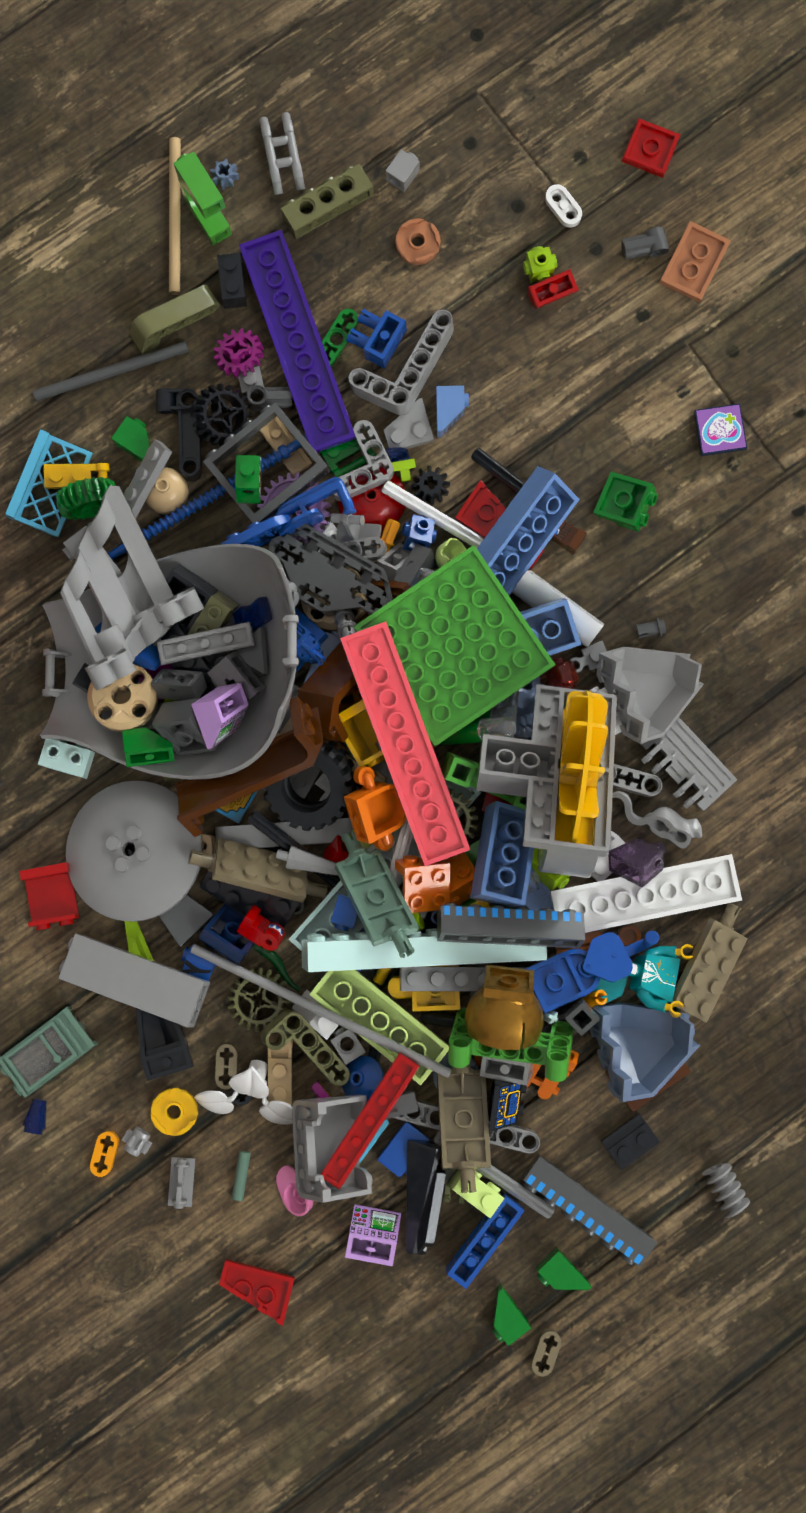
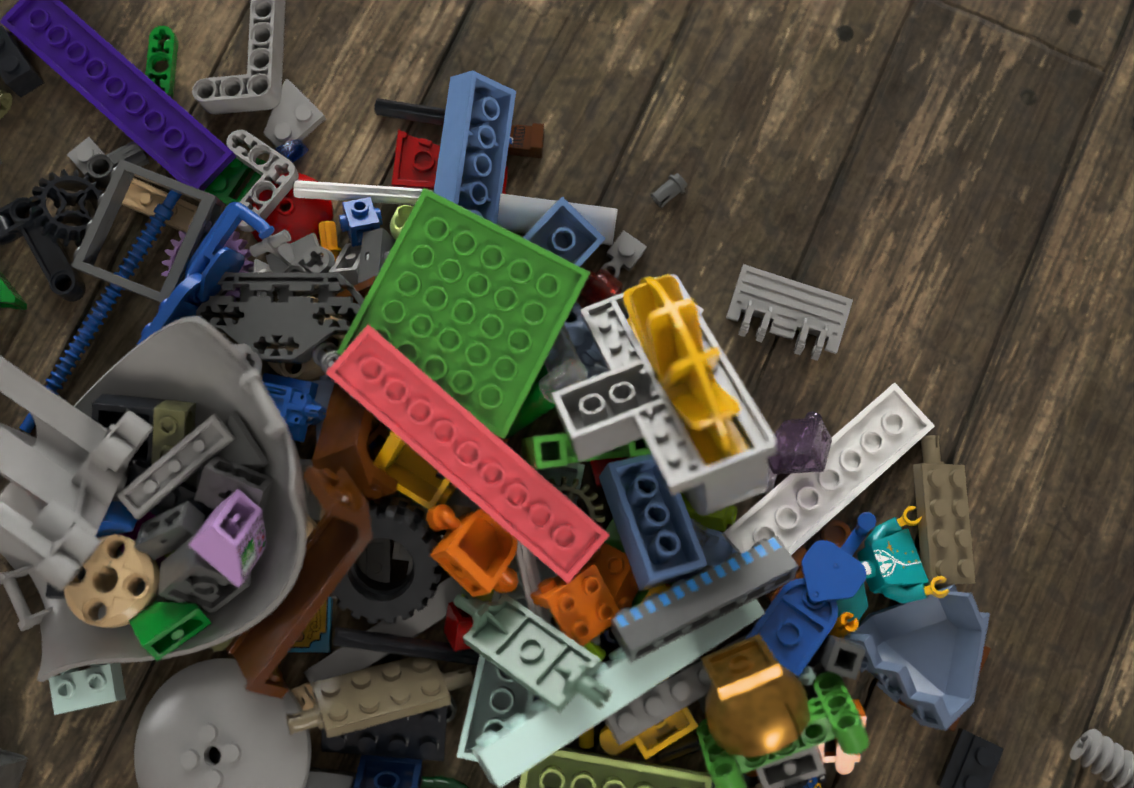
camera: 30 degrees left, 5 degrees down
light grey plate [124,439,172,519] -> none
tan cylinder [146,467,189,515] -> none
magenta gear [214,328,264,378] -> none
clear blue slope [233,596,273,631] -> none
green torso [235,455,262,504] -> none
red leg [236,905,286,951] -> none
light grey bar [276,846,338,875] -> none
blue brick [331,894,358,932] -> none
blue brick [346,309,407,369] -> none
lime tile [391,458,416,482] -> none
black gear [411,465,450,506] -> none
medium blue slope [436,386,469,437] -> none
green plate [593,471,658,532] -> none
light grey panel [596,647,704,744] -> none
light grey animal [612,791,702,848] -> none
light grey beam [613,764,662,797] -> none

